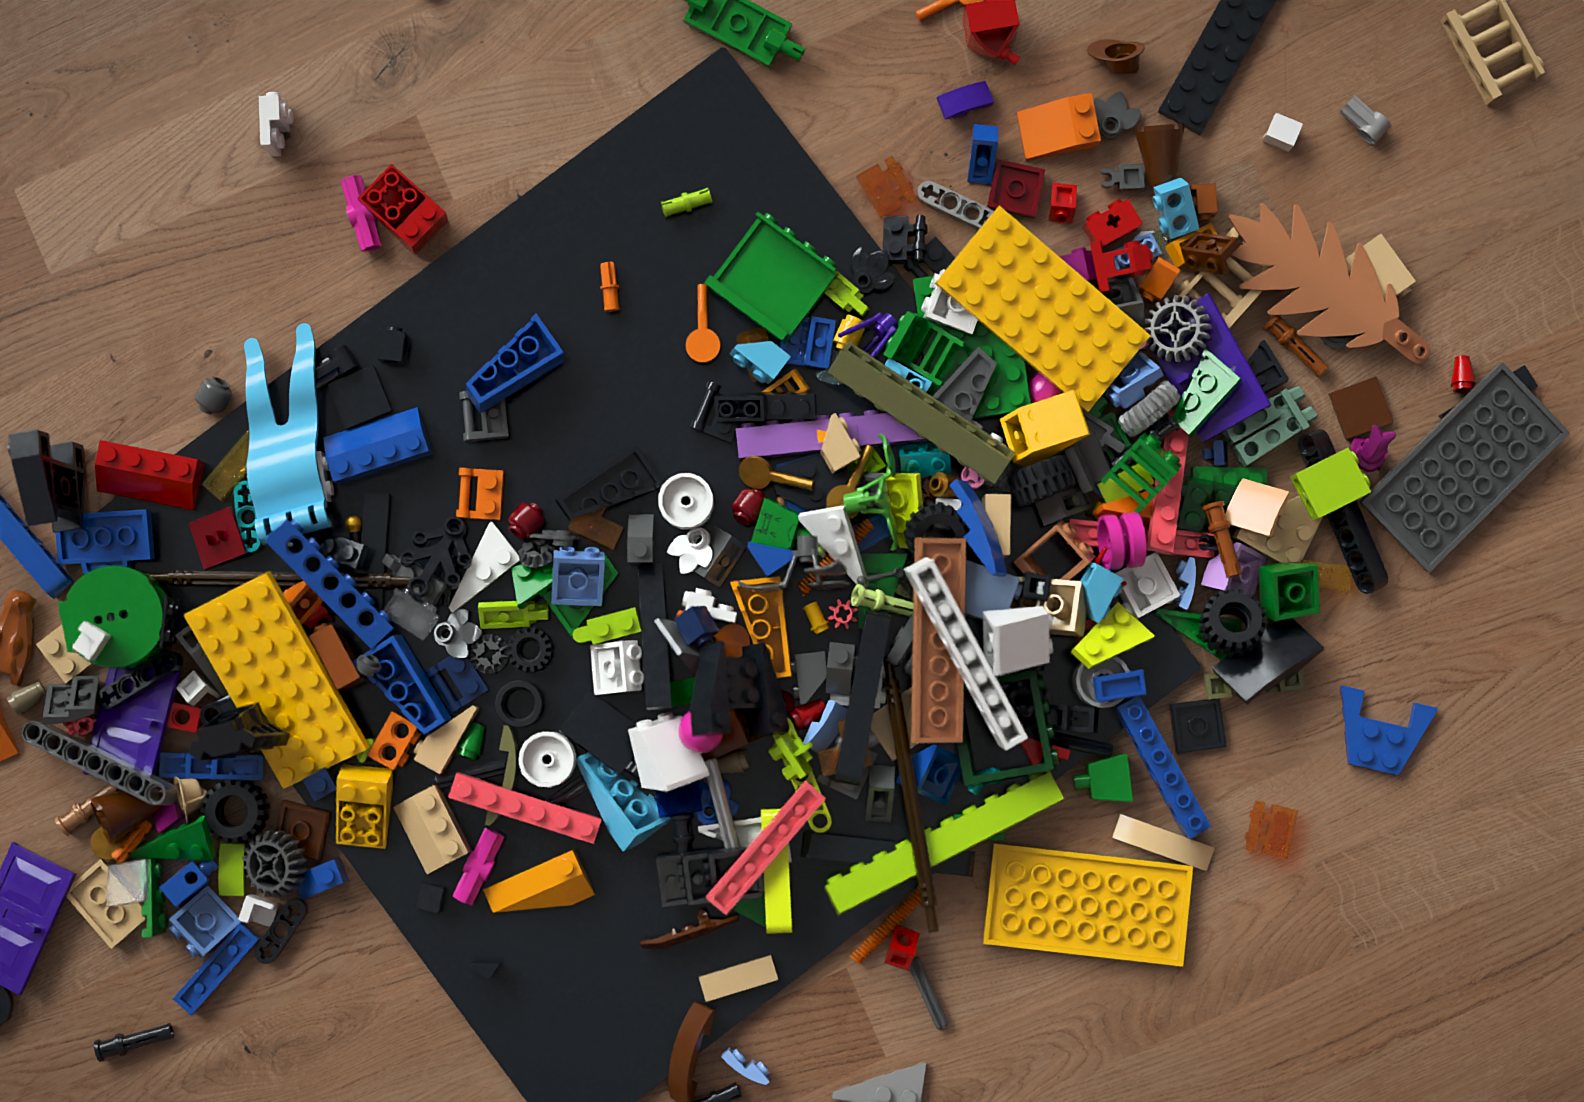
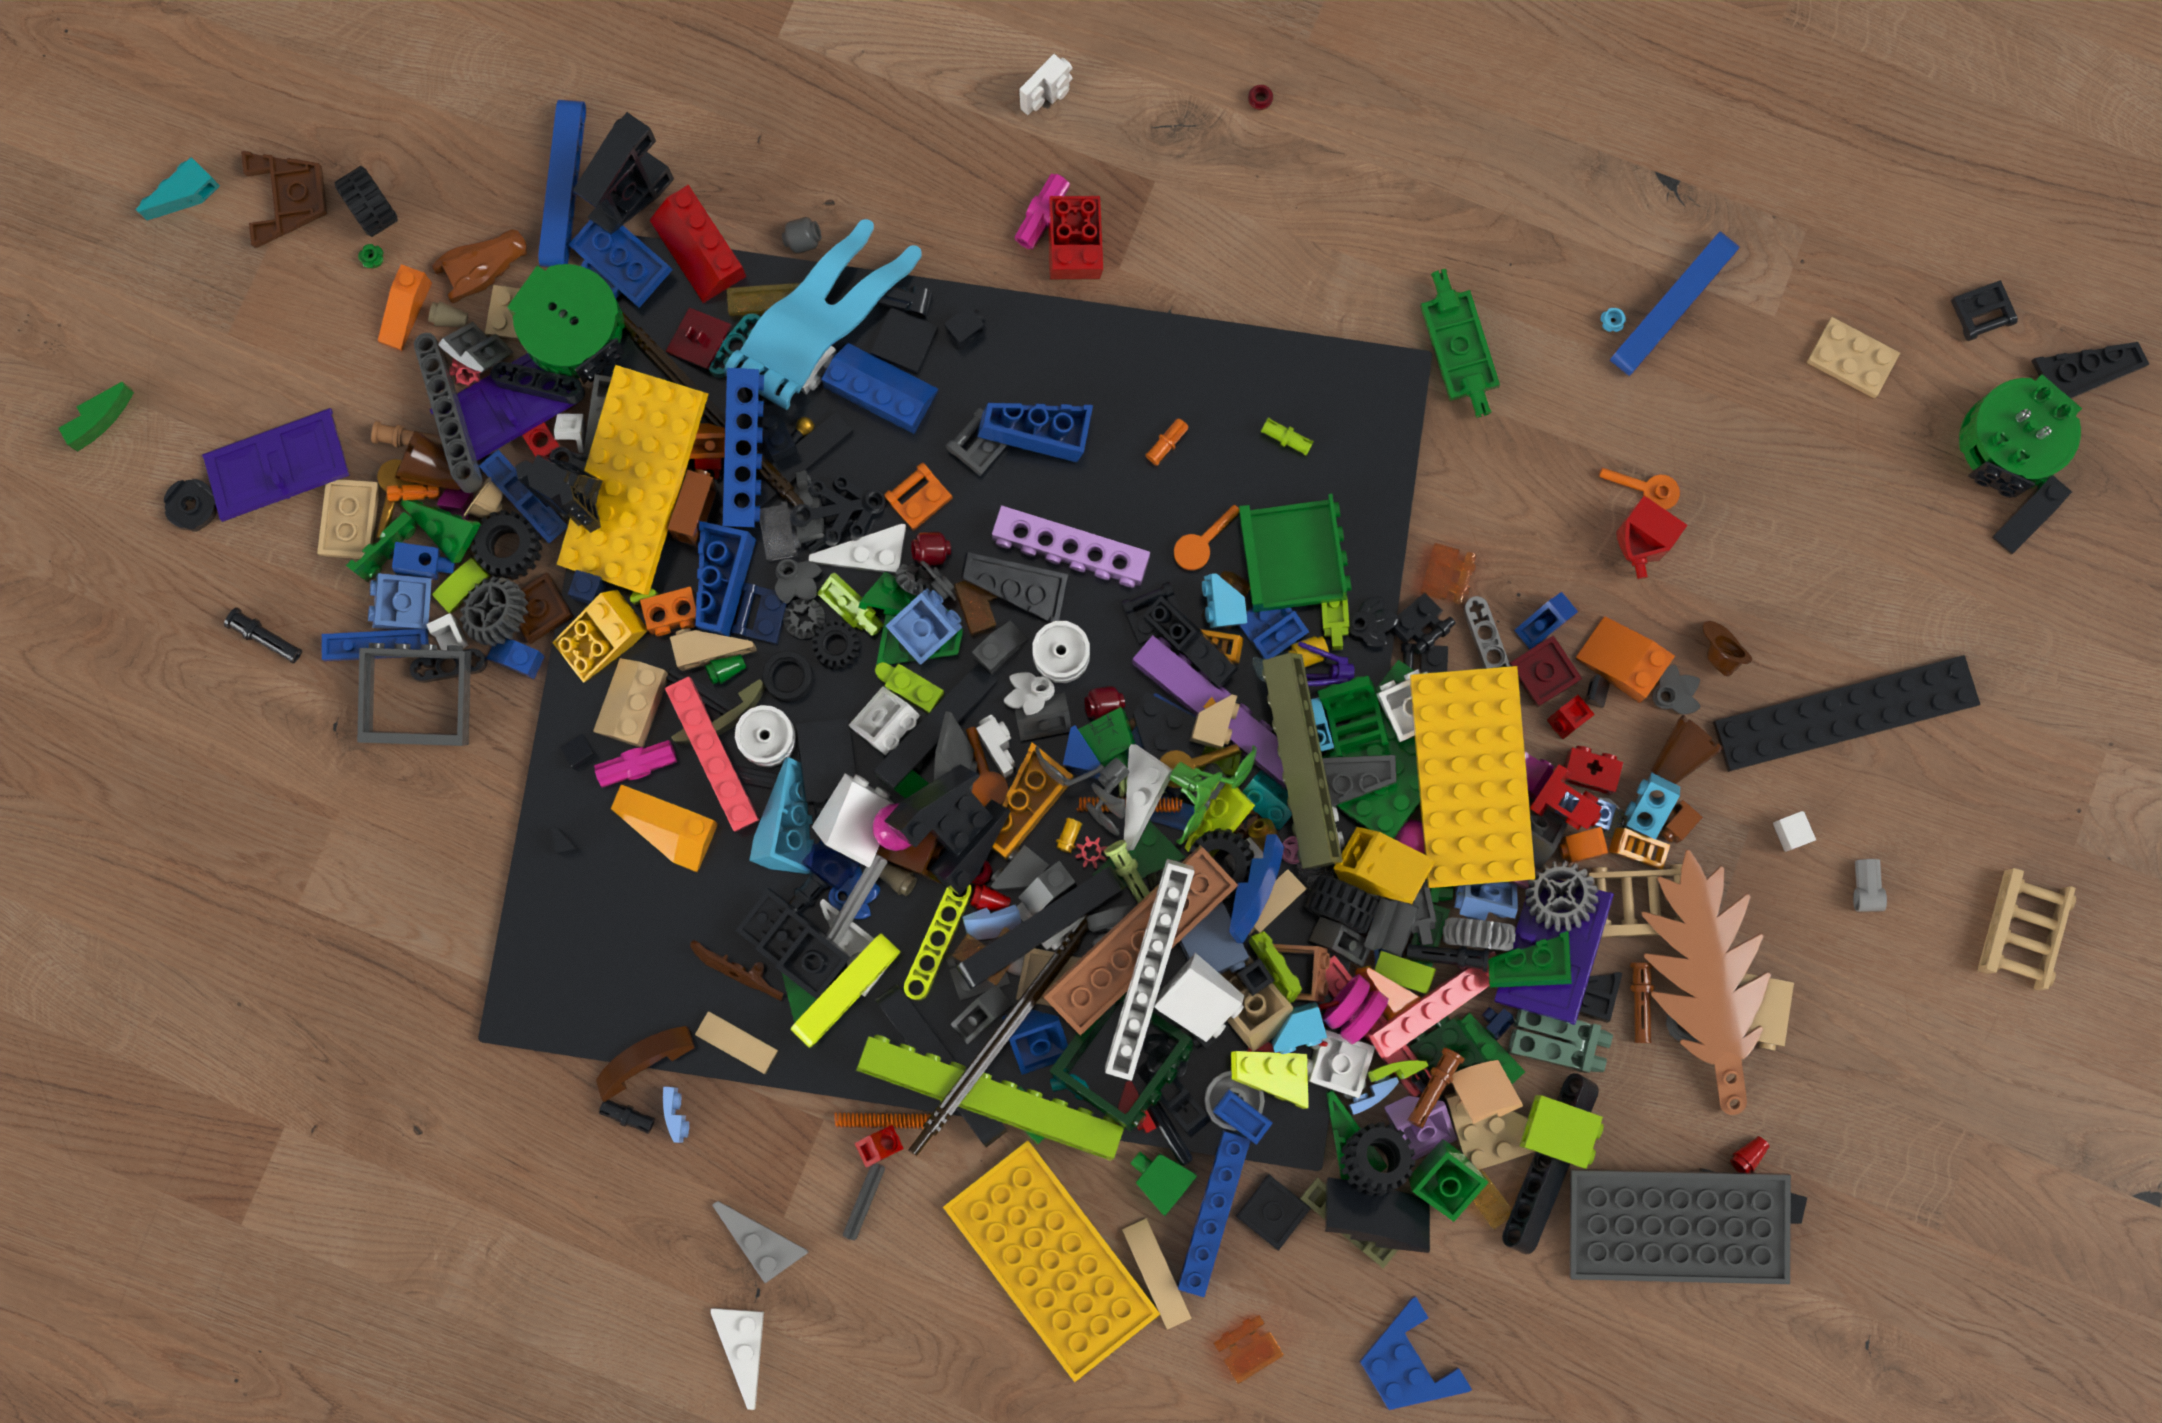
camera: 45 degrees right, 5 degrees down
white panel [73,621,111,662] -> none
clear piece [105,859,150,907] -> none
dark grey plate [356,654,381,677] -> none
dark blue brick [674,606,719,647] -> none
coral plate [706,781,826,915] -> none
pearl gold piece [739,455,815,490] -> none
lime hips [768,732,813,781] -> none
dark grey hinge [857,568,903,585] -> none
dark purple slope [936,81,994,120] -> none
dark grey plate [1101,164,1145,191] -> none
green plate [1101,432,1182,514] -> none
reddish brown bracket [1181,232,1240,275] -> none
reddish brown tile [1329,377,1394,440] -> none
magenta hair [1349,425,1396,472] -> none
none -> dark grey window [357,643,471,746]
none -> lavender brick [992,505,1150,588]
none -> lime hinge [1249,931,1302,1003]
none -> lime slope [1367,1060,1428,1082]
none -> black slope [1585,674,1610,708]

